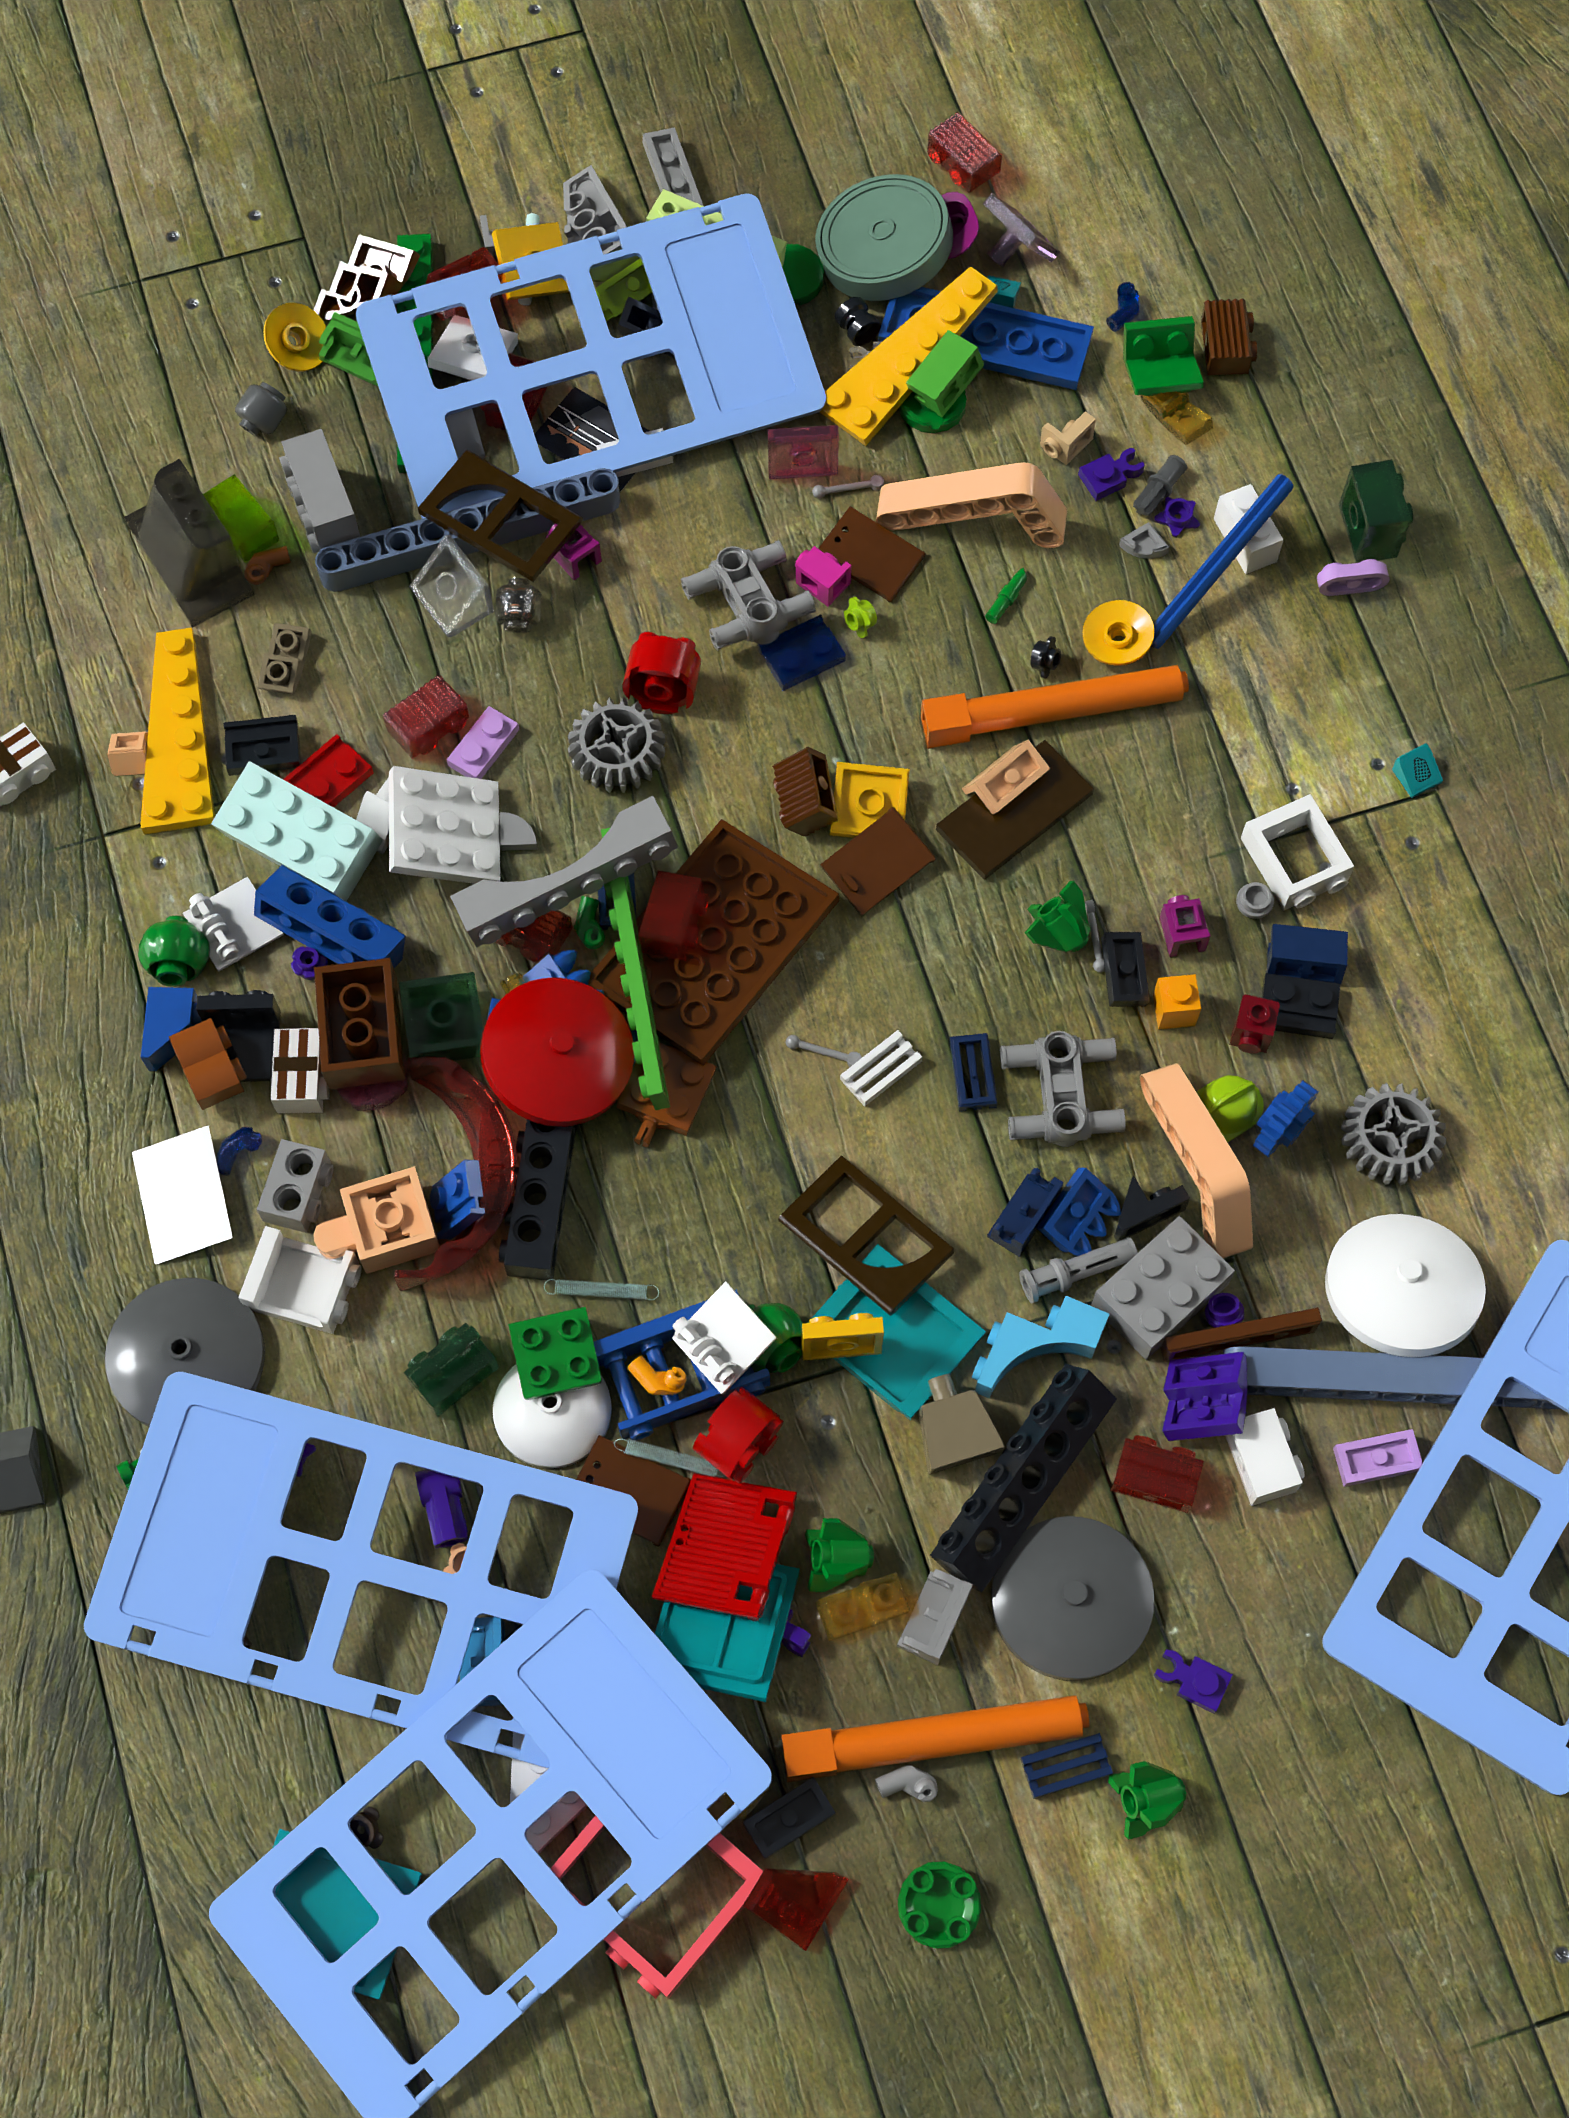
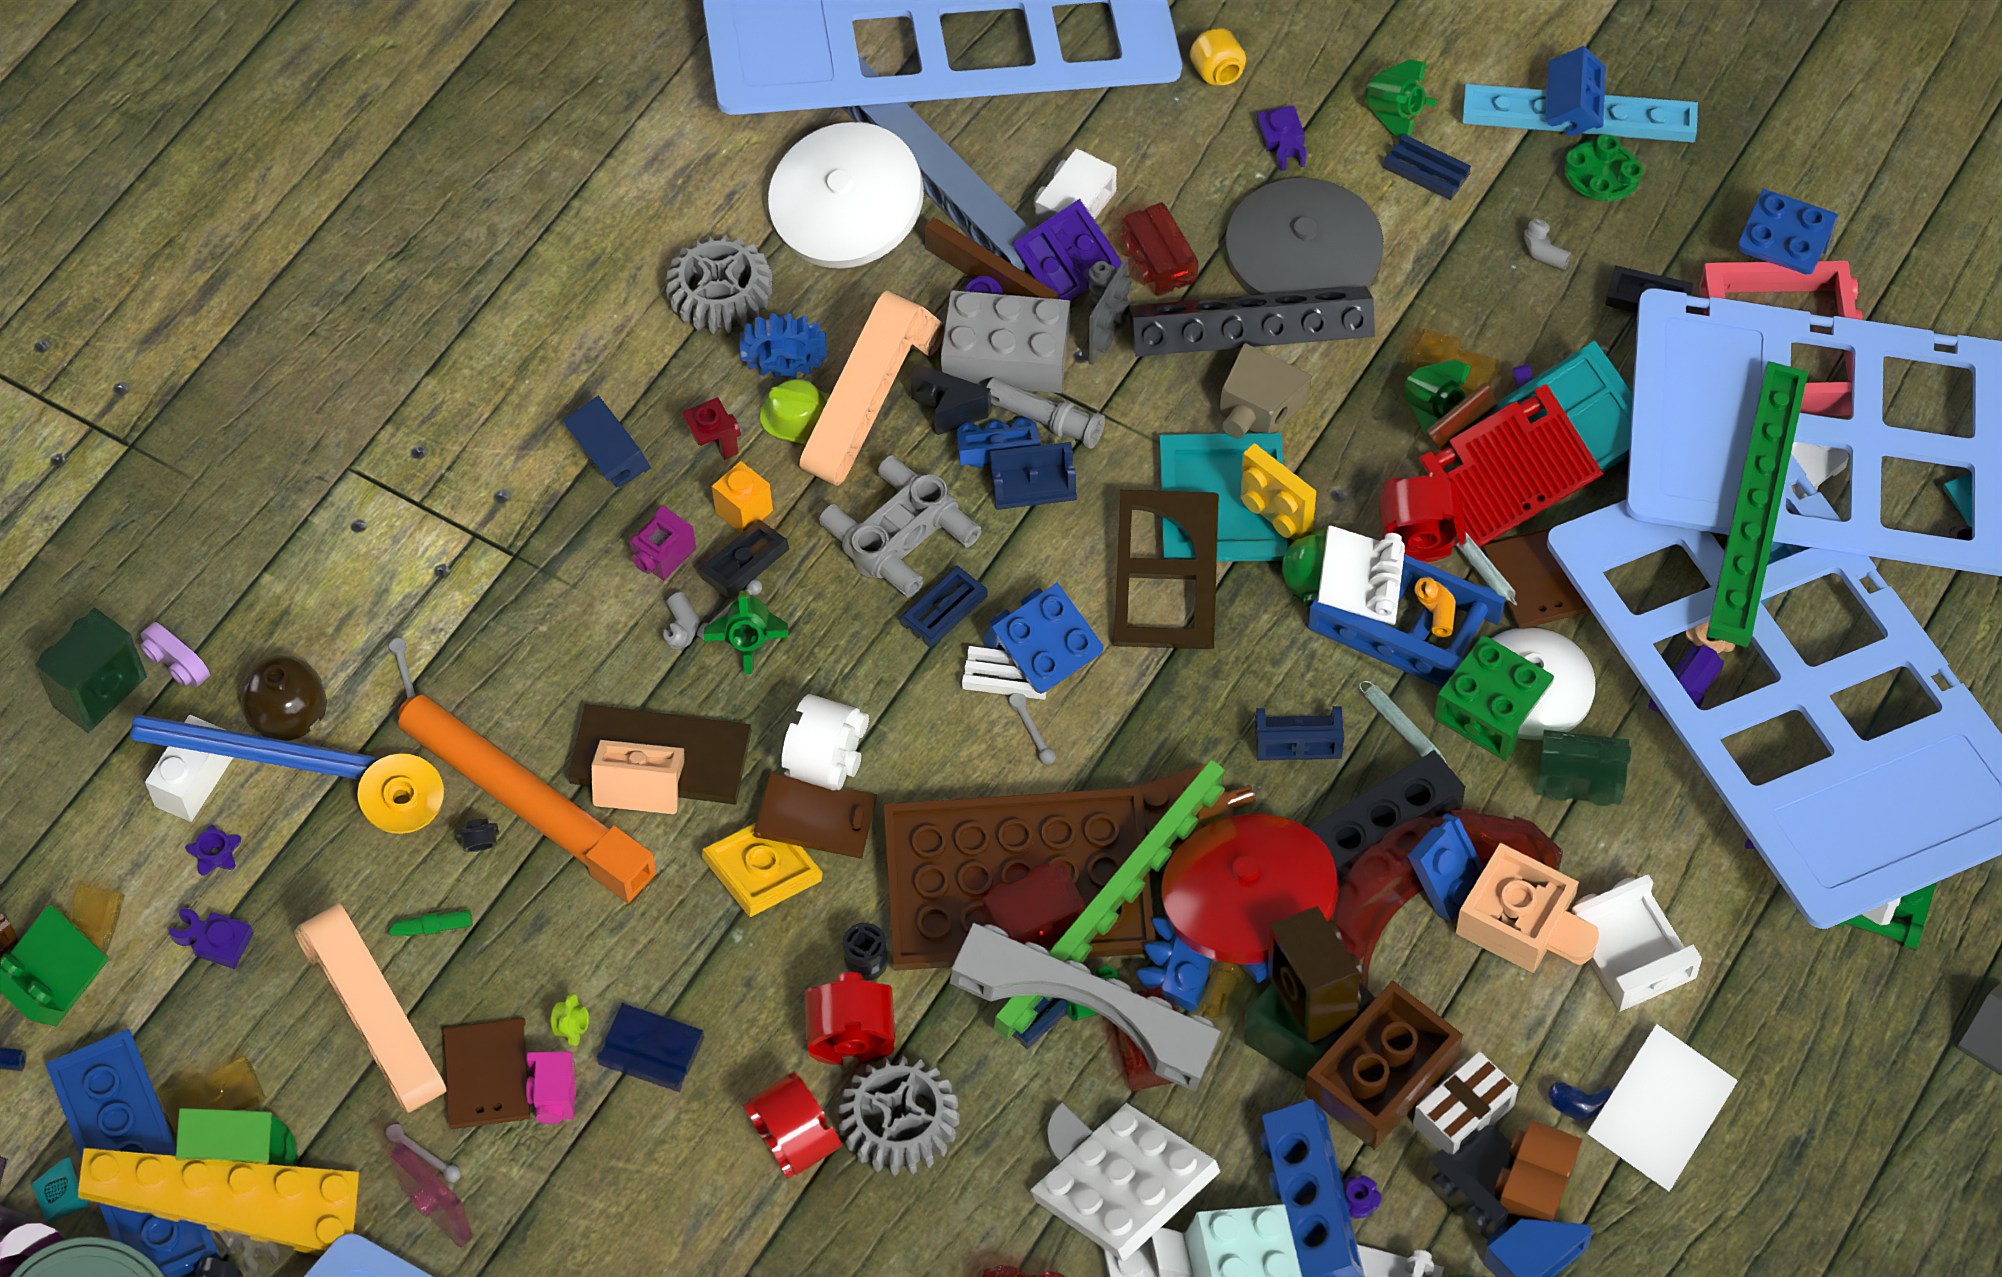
camera: 130 degrees left, 10 degrees down
dark grey dish [105,1278,265,1427] -> none
light grey brick [257,1139,333,1233] -> none
lavender plate [447,706,519,779] -> none
light grey piece [681,540,816,651] -> none
clear red wing [743,1868,849,1951] -> none
reddish brown brick [772,747,838,836] -> none
orange brick [782,1695,1089,1782] -> none
light grey hinge [897,1569,973,1666] -> none
medium azure arch [972,1296,1109,1398] -> none
tan bracket [1040,411,1096,465] -> none
light grey tile [1119,522,1169,559] -> none
dark grey axle [1133,455,1187,516] -> none
light grey plate [1236,882,1274,919] -> none
white window [1241,794,1354,911] -> none
black plate [1261,973,1340,1039] -> none
lavender plate [1333,1429,1423,1487] -> none
teal slope [1392,743,1443,798] -> none
none -> clear yellow slope [159,1056,266,1134]
none -> dark brown cylinder [240,655,327,741]
none -> light grey hinge [389,638,416,699]
none -> light grey arm [663,592,700,649]
none -> white brick [781,694,869,790]
none -> red brick [804,972,896,1065]
none -> black wheel [843,923,888,981]
none -> blue bracket [982,582,1103,694]
none -> dark grey hinge [1089,259,1132,365]
none -> yellow head [1190,28,1246,86]
none -> dark blue hinge [1255,706,1344,761]
none -> dark brown brick [1268,906,1363,1044]
none -> reddish brown container [1426,382,1498,450]
none -> medium azure plate [1462,84,1698,142]
none -> blue hinge [1545,46,1606,136]
none -> green plate [1706,361,1808,648]
none -> blue bracket [1738,188,1838,275]

